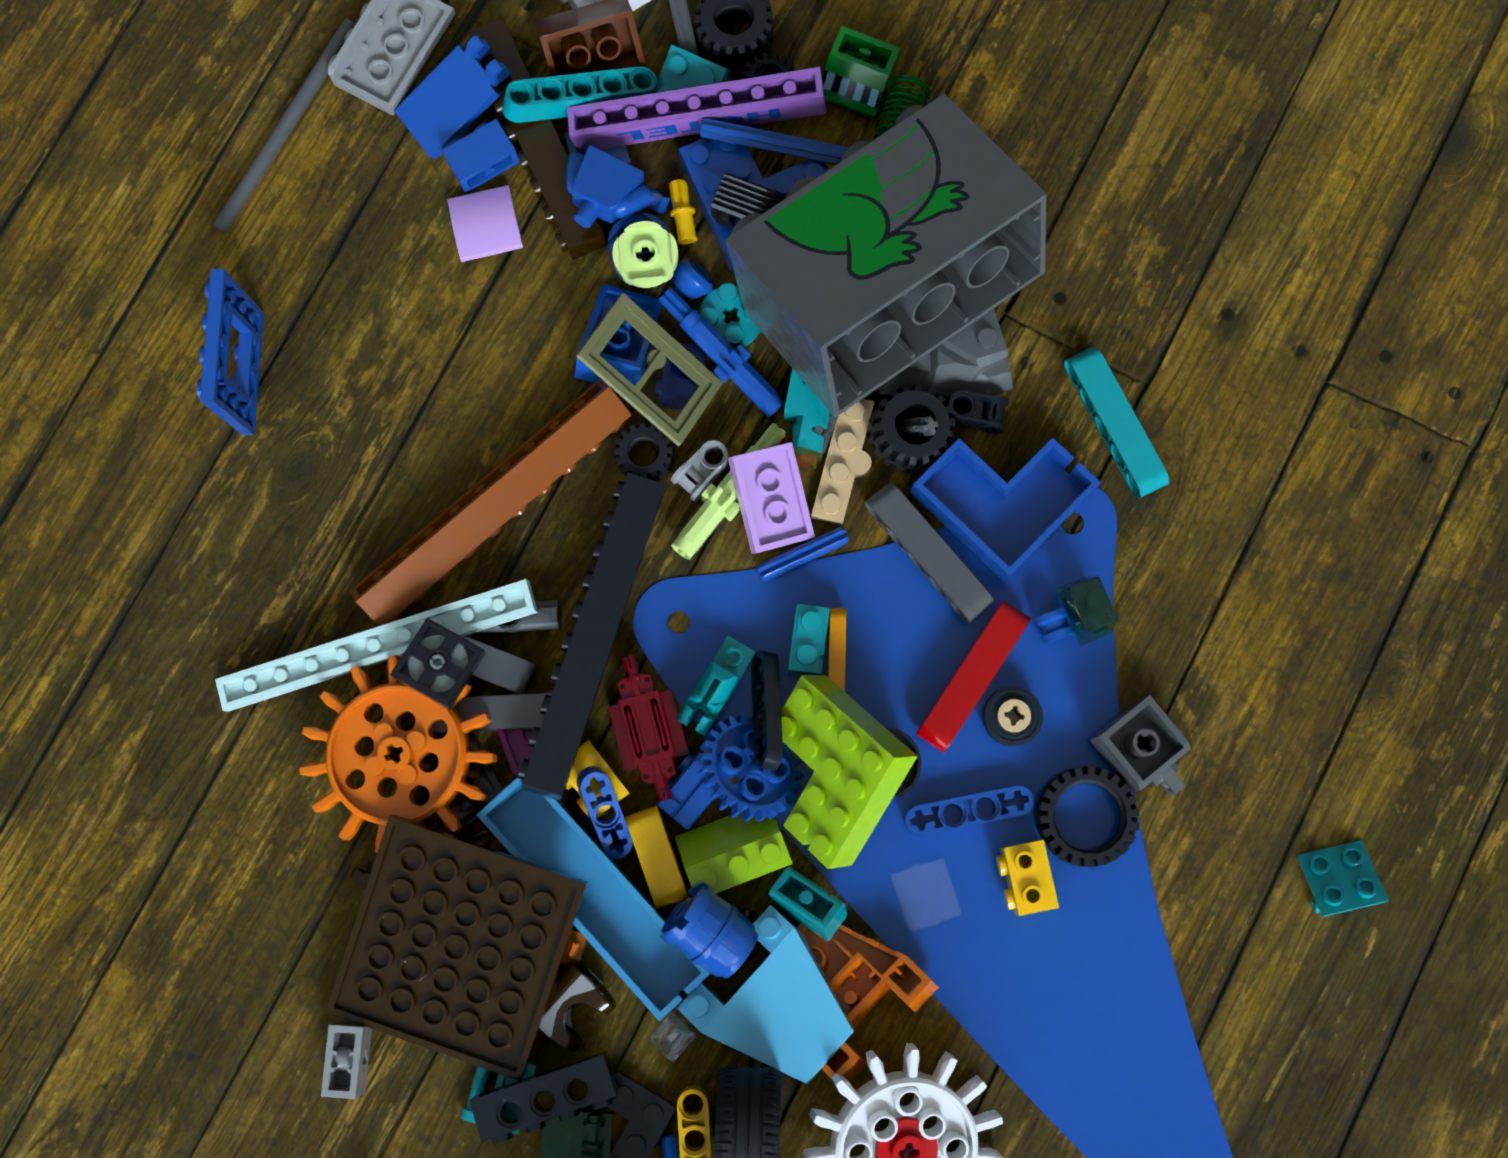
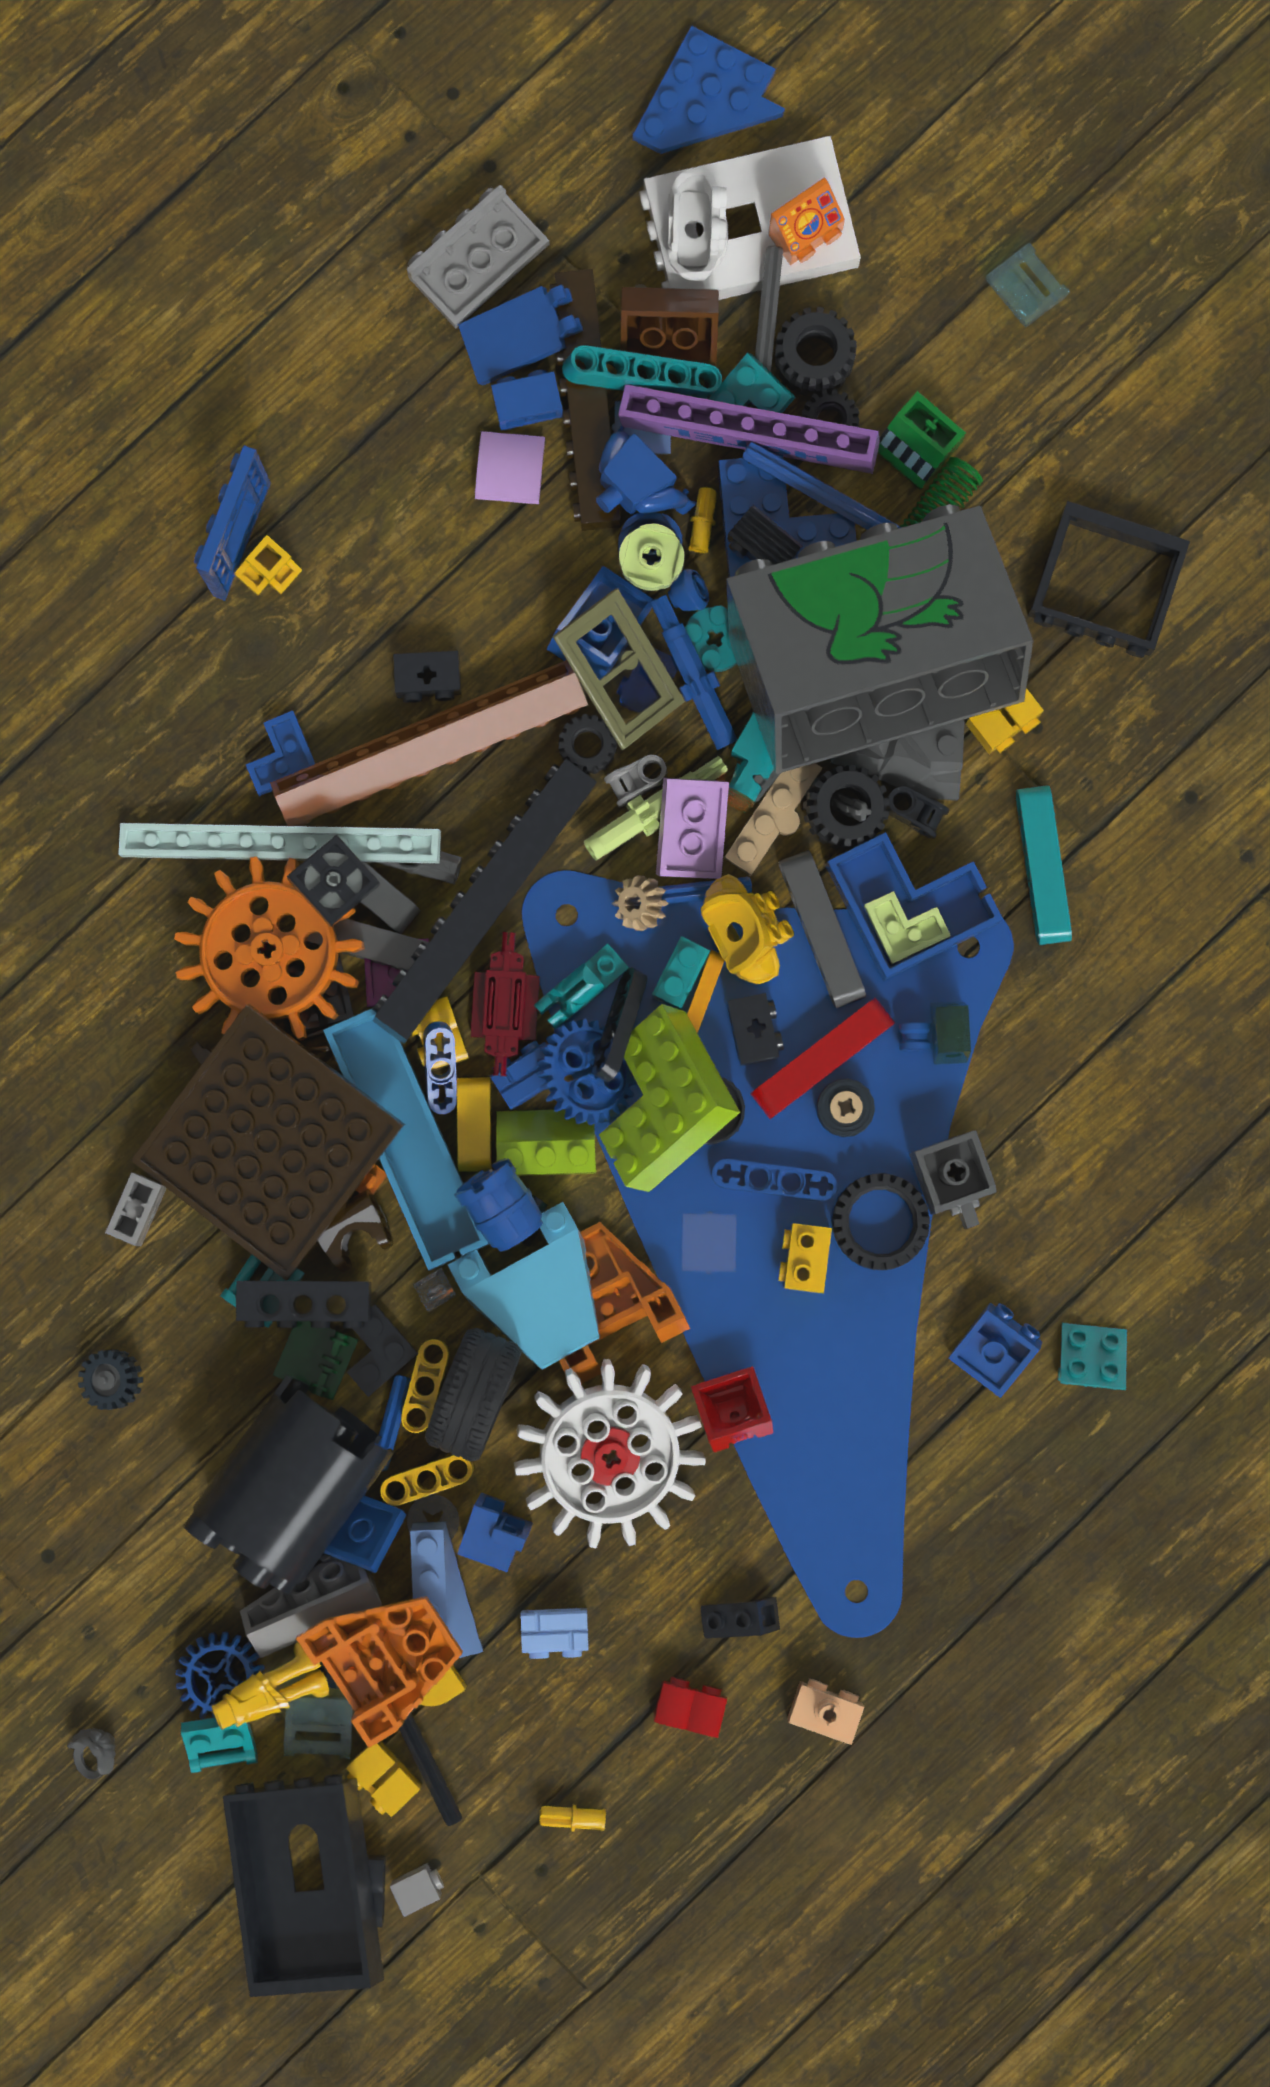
camera: 15 degrees right, 5 degrees up
dark grey piece [212,18,356,233] -> none
teal brick [769,866,848,941] -> none
none -> yellow brick [234,535,302,596]
none -> blue plate [246,711,316,796]
none -> black brick [393,651,462,703]
none -> tan gear [612,875,669,931]
none -> red brick [690,1366,773,1452]
none -> yellow piece [701,874,794,984]
none -> black brick [727,993,784,1067]
none -> yellowish green plate [864,891,951,965]
none -> blue plate [948,1302,1042,1398]
none -> yellow piece [966,688,1044,754]
none -> black window [1028,501,1190,658]

